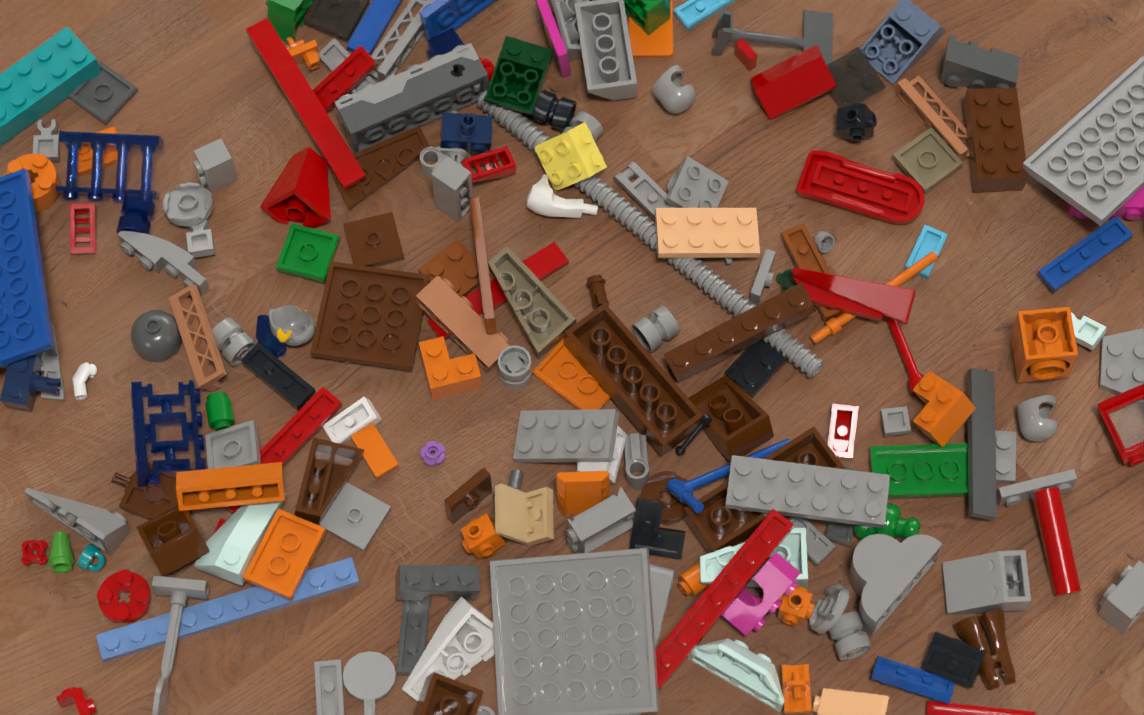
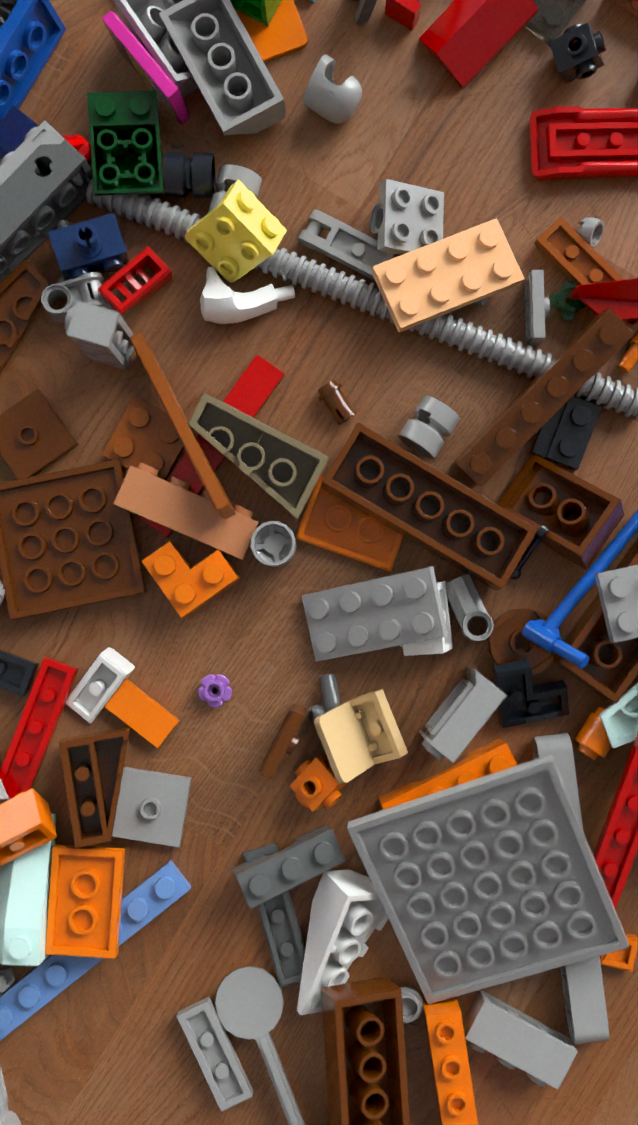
camera: 25 degrees left, 20 degrees up
orange slope [556,471,610,518] -> none

